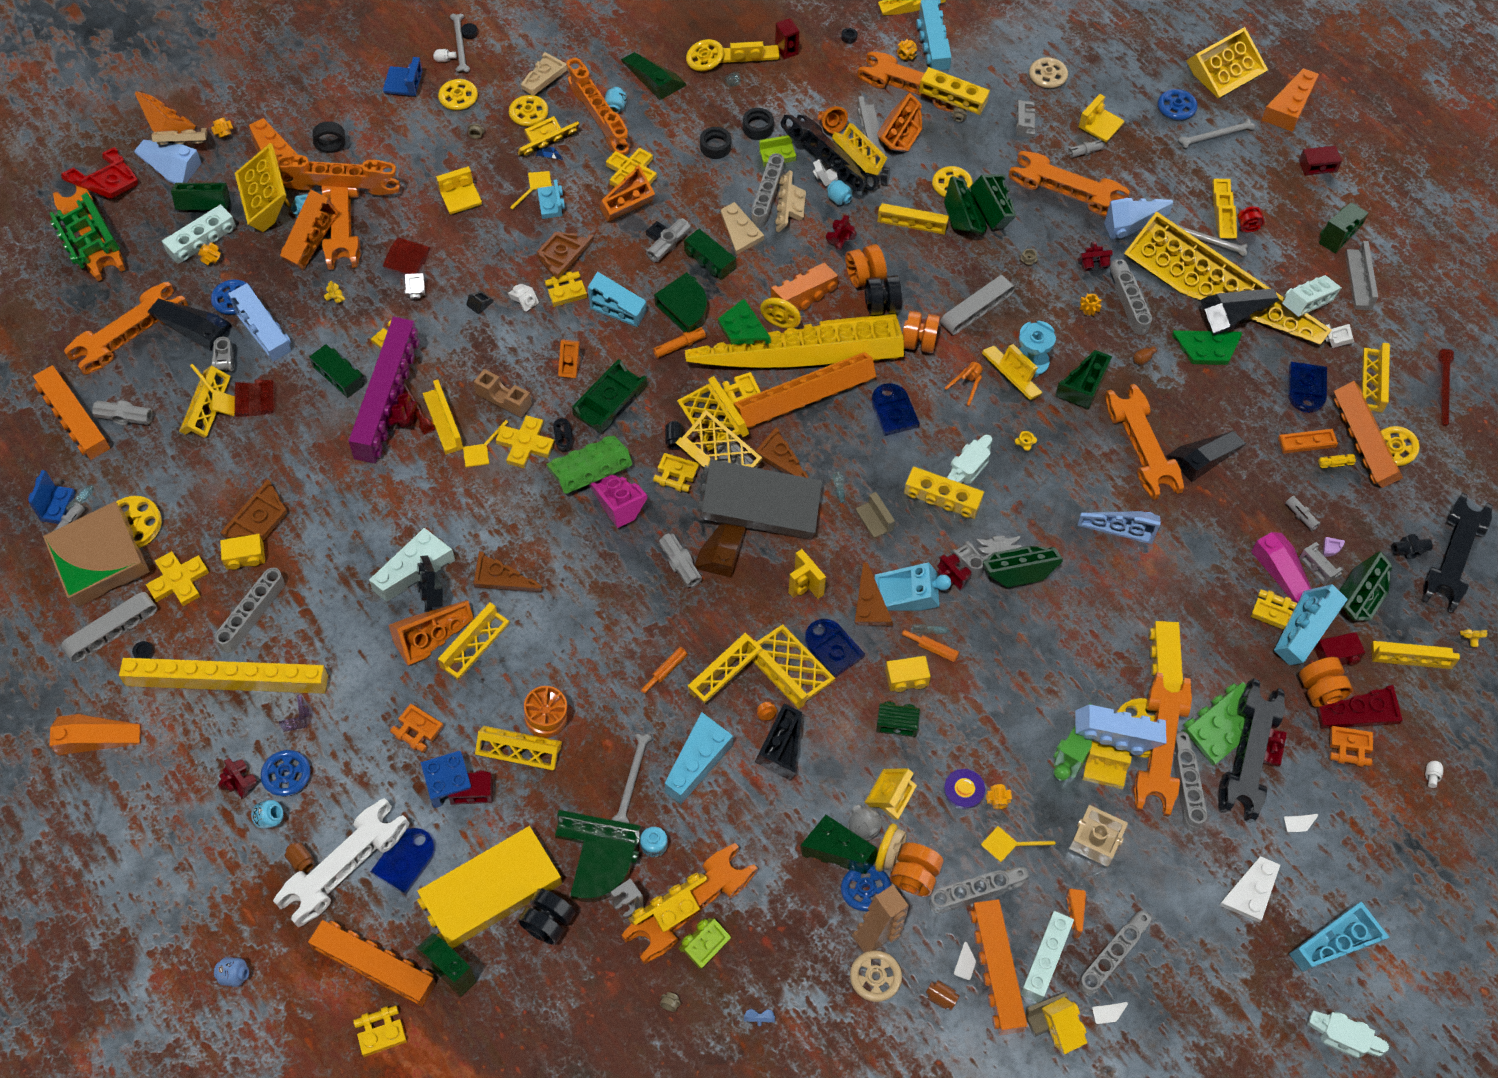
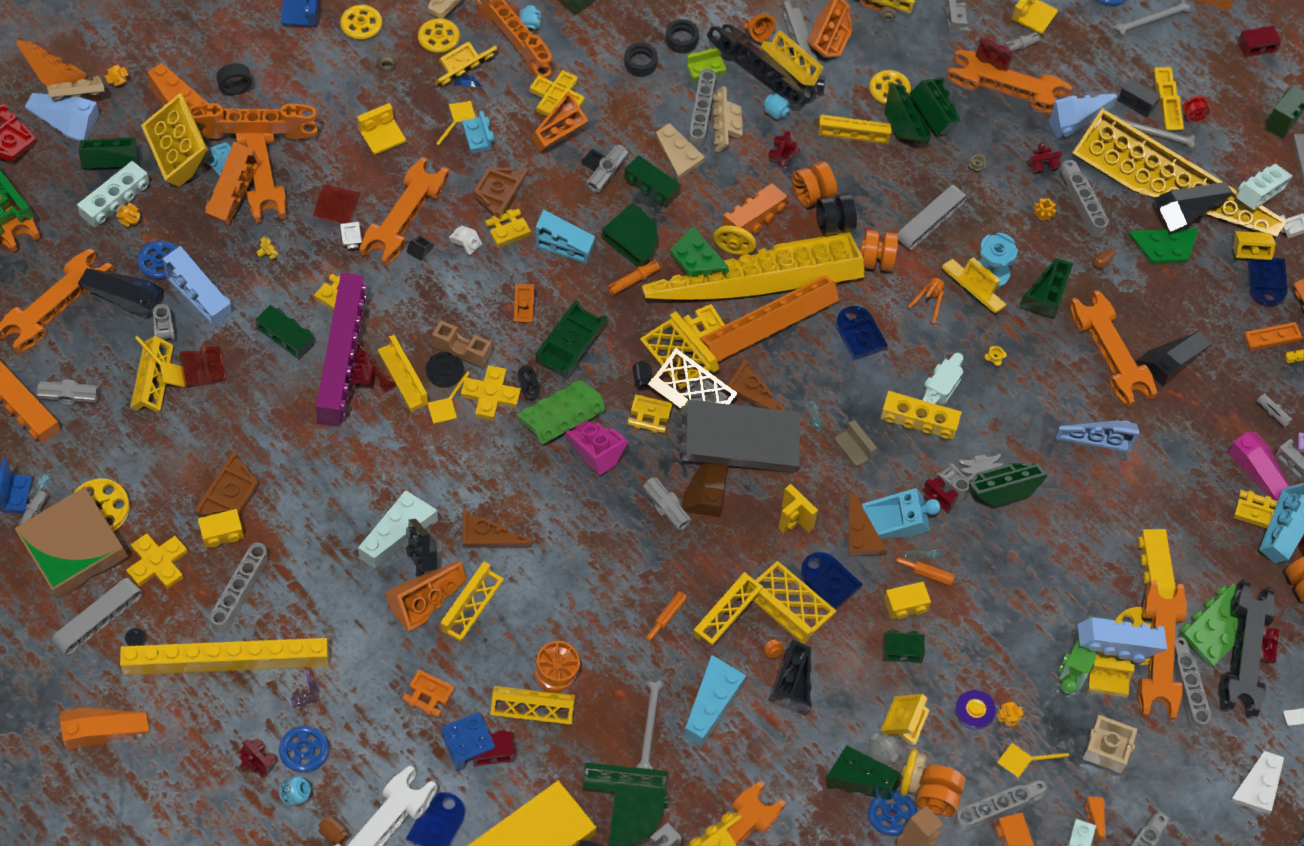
camera: 10 degrees left, 0 degrees up
medium azure head [640,827,668,857] -> none
white bracket [813,160,839,186] -> none
none -> orange piece [359,157,450,266]
none -> black tile [426,352,463,388]
none -> dark red plate [975,36,1014,72]
none -> black hinge [1117,79,1161,118]
none -> yellow brick [1232,231,1276,260]

